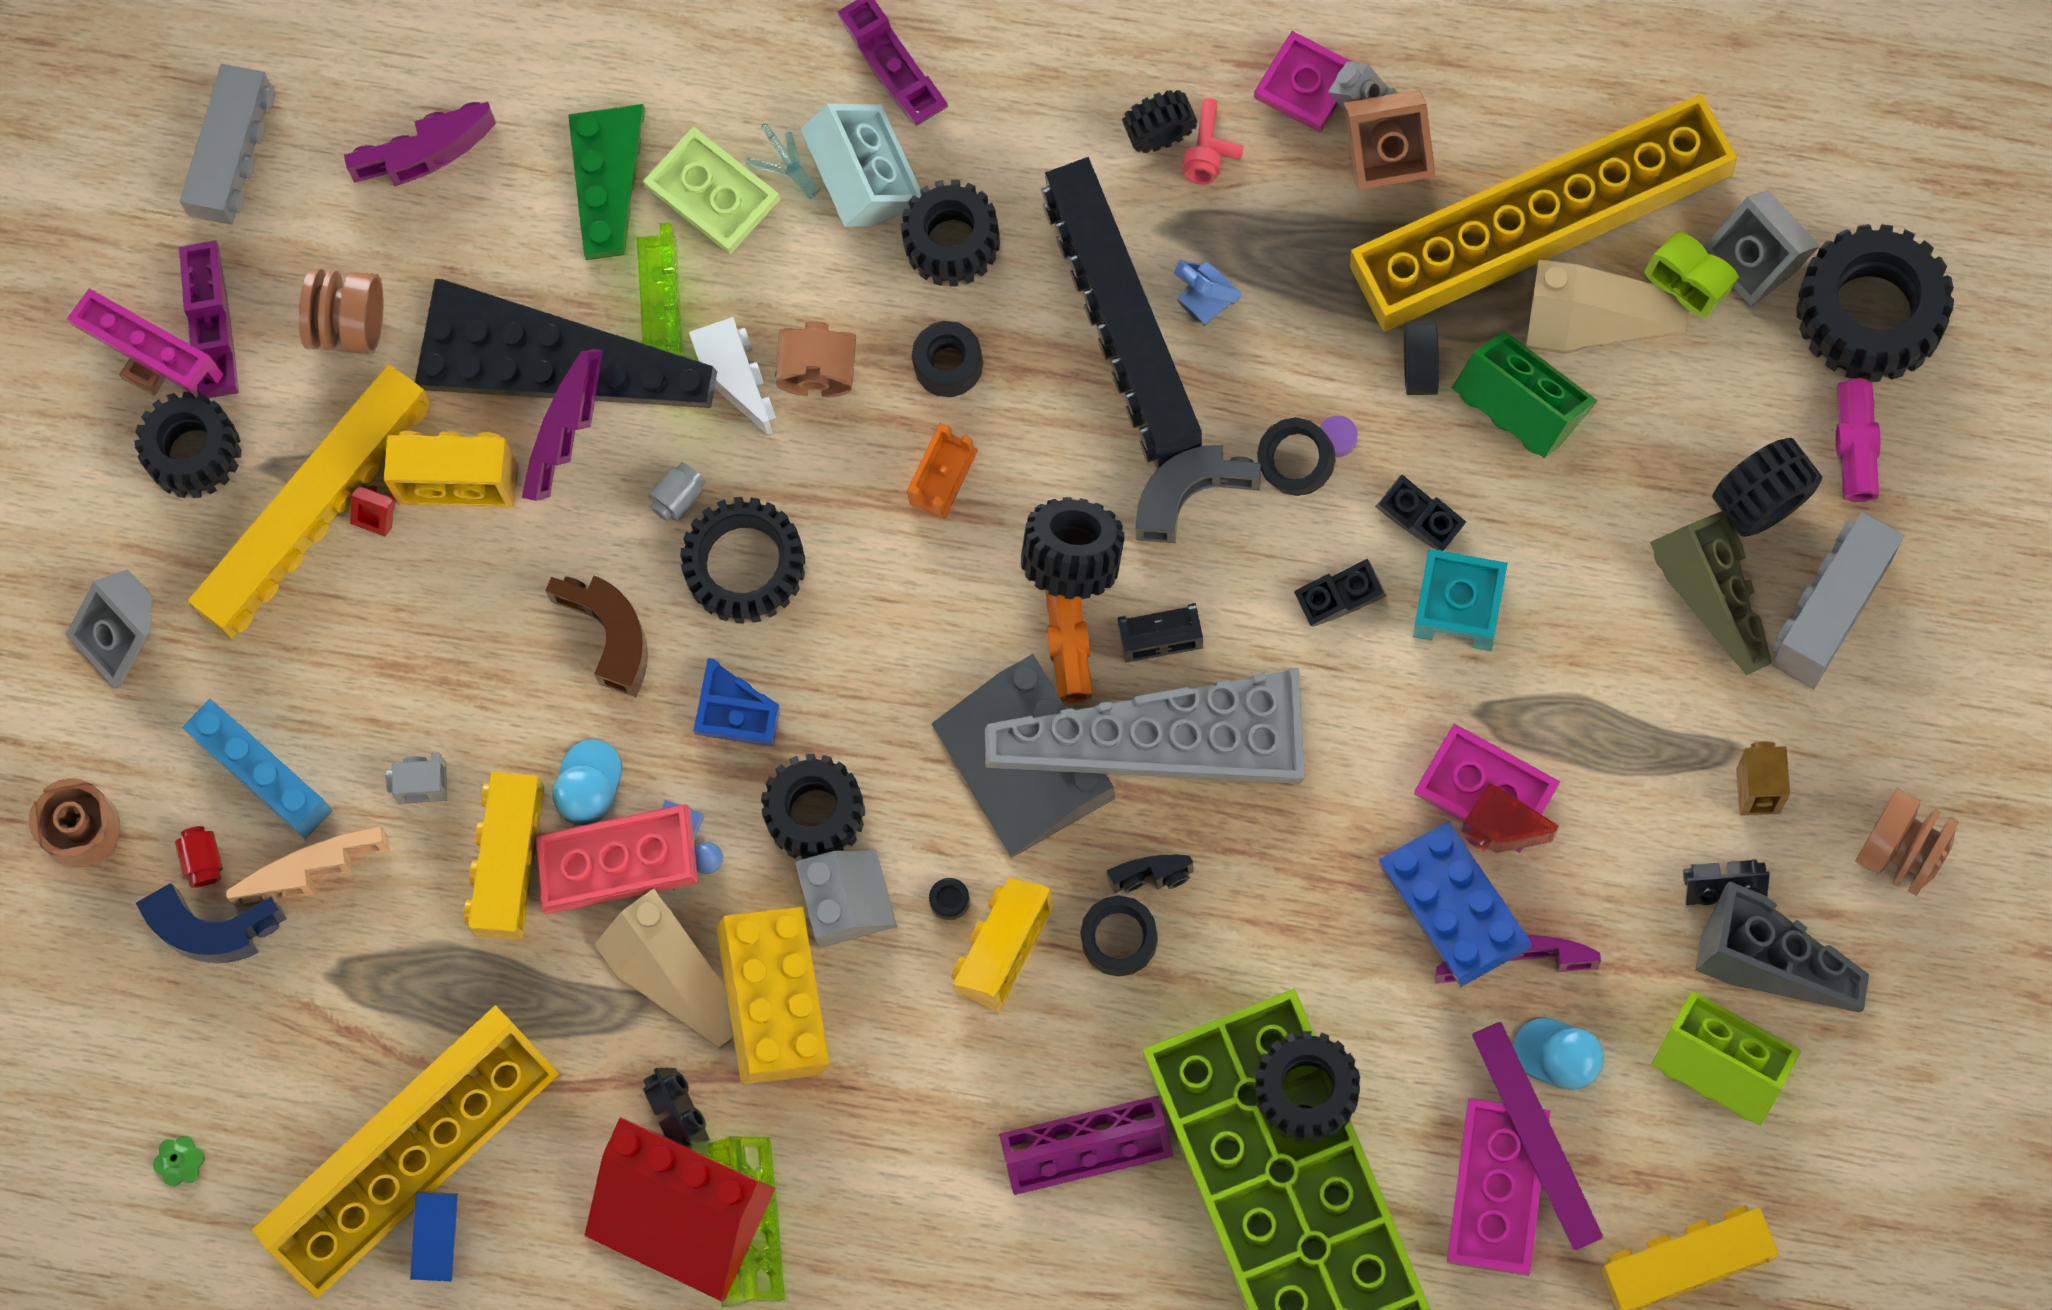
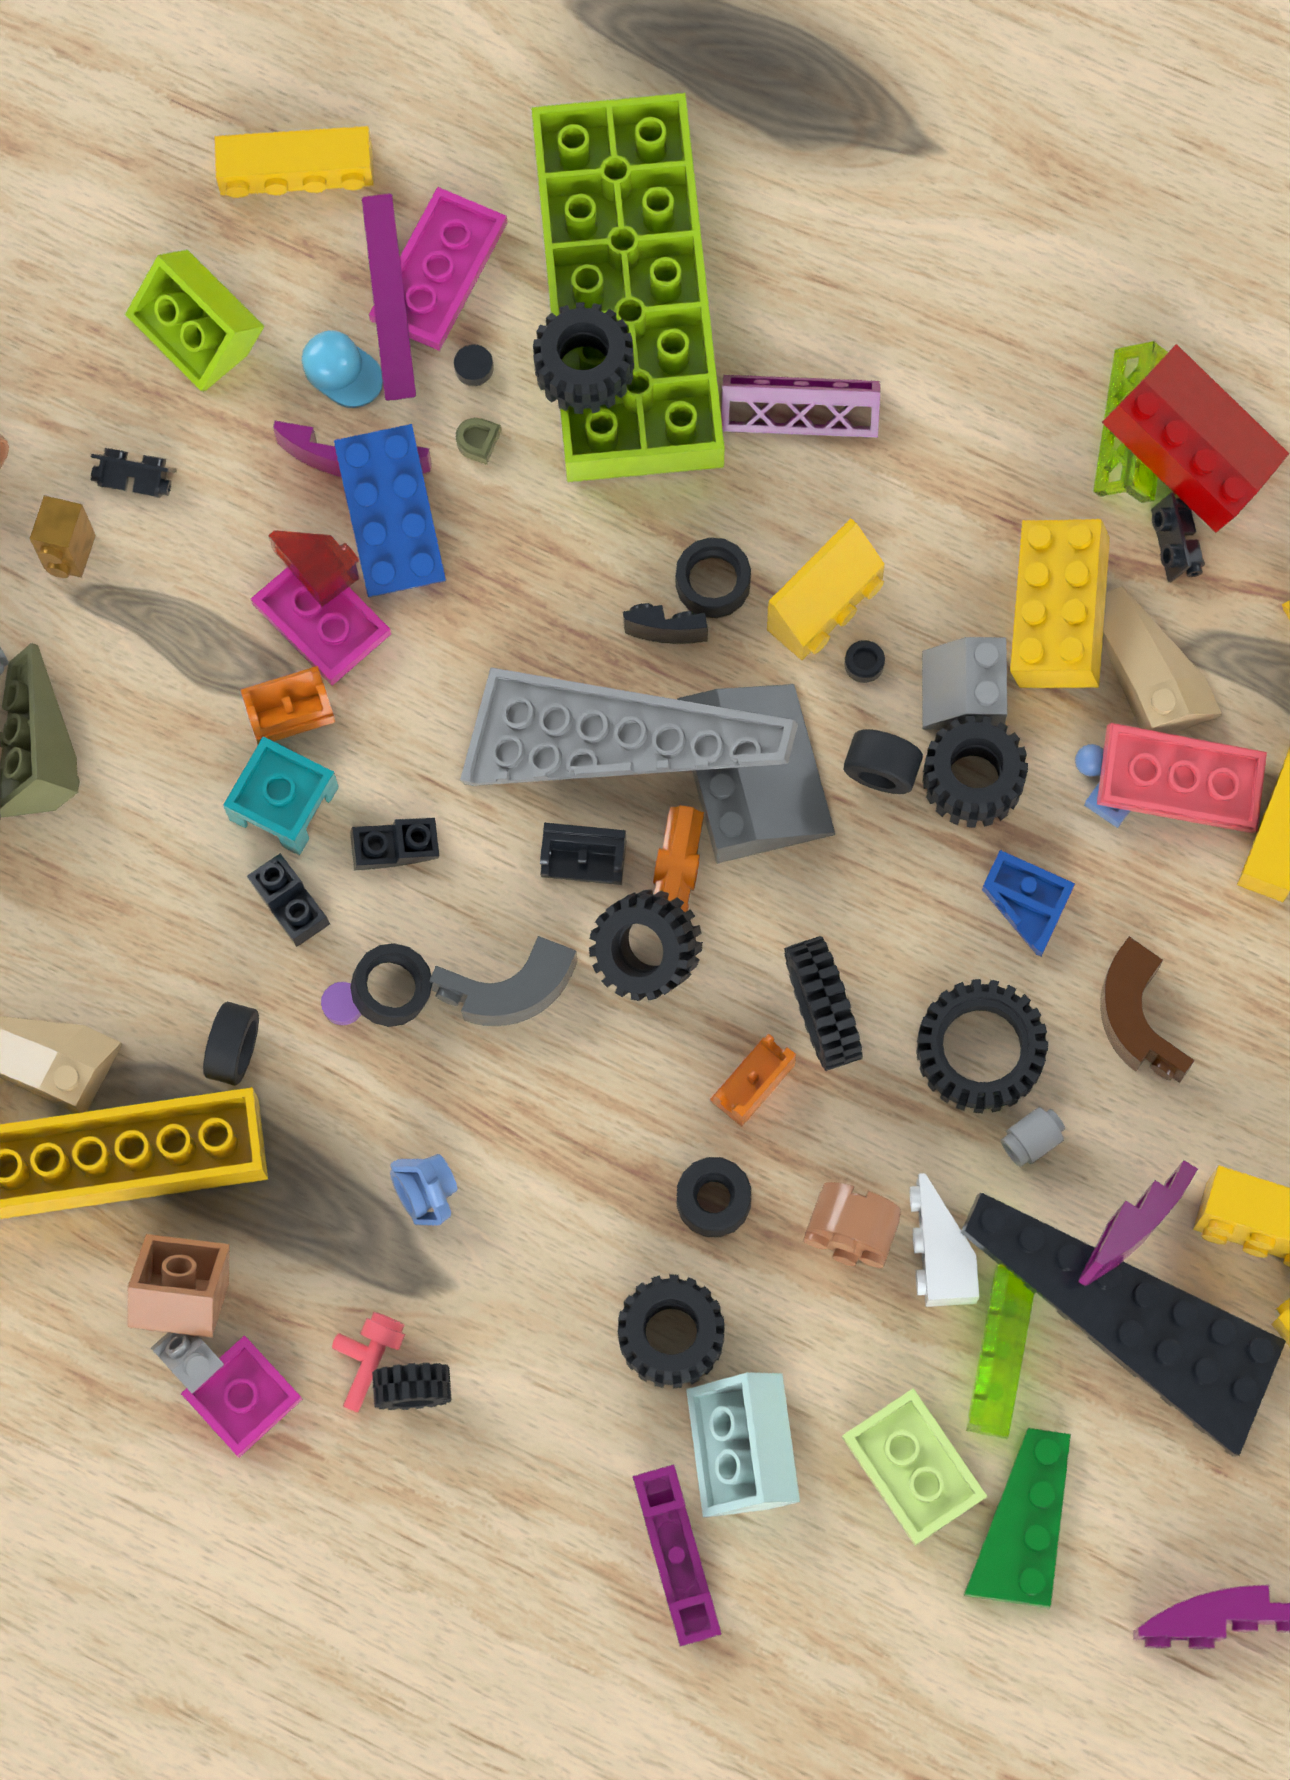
camera: 170 degrees left, 0 degrees up
medium azure cap [552,740,622,825] -> none
clear light blue plant [746,123,821,199] -> none
black brick [1041,157,1202,469] -> none
green slope [1451,331,1598,458] -> none
dark grey wedge [1695,882,1869,1013] -> none
none -> orange hinge [241,666,336,744]
none -> black tile [454,344,494,386]
none -> olive tile [456,418,502,465]
none -> black tyre [784,936,863,1071]
none -> black tyre [843,729,923,794]

